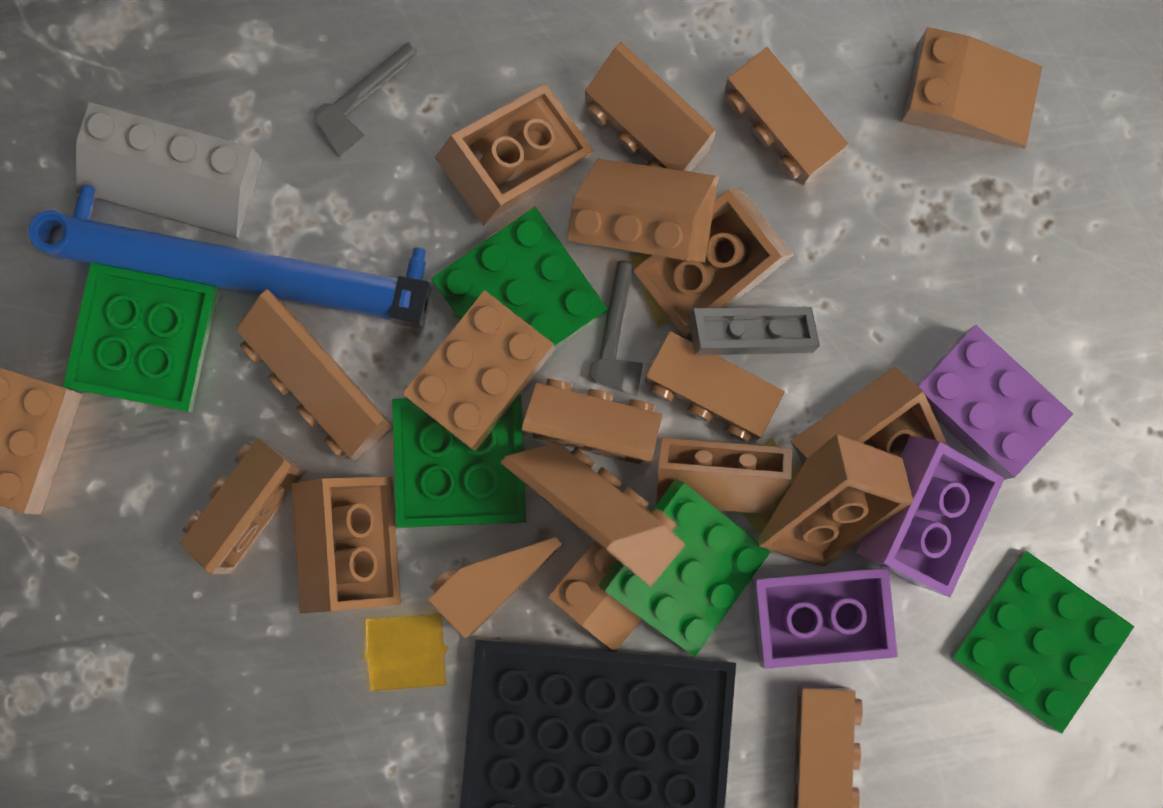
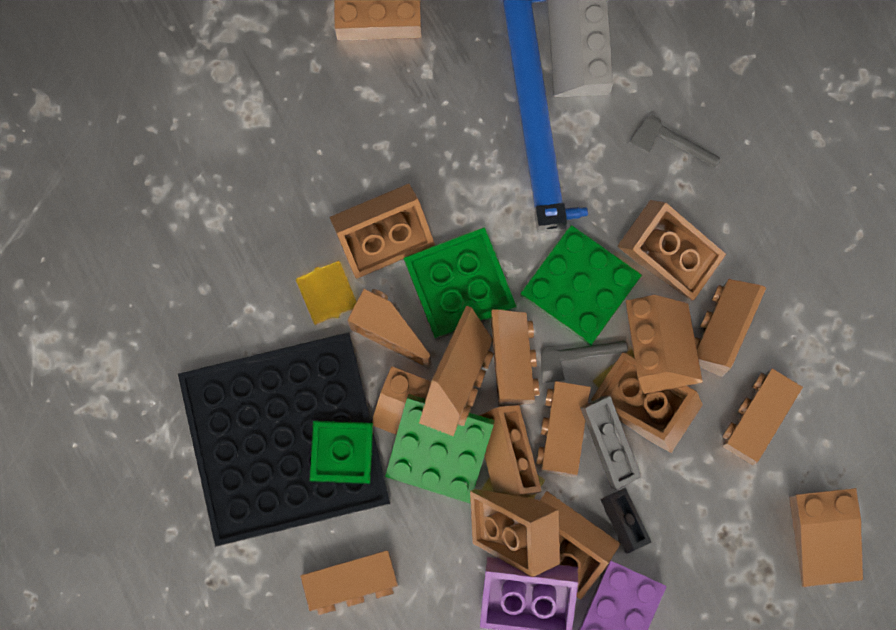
camera: 70 degrees right, 5 degrees down
green plate [63,263,219,413] -> none
medium nougat slope [179,438,307,574] -> none
medium nougat slope [236,289,393,461] -> none
medium nougat brick [402,290,555,451] -> none
medium lavender brick [751,568,898,669] -> none
none -> green tile [310,421,373,484]
none -> black plate [600,488,652,554]

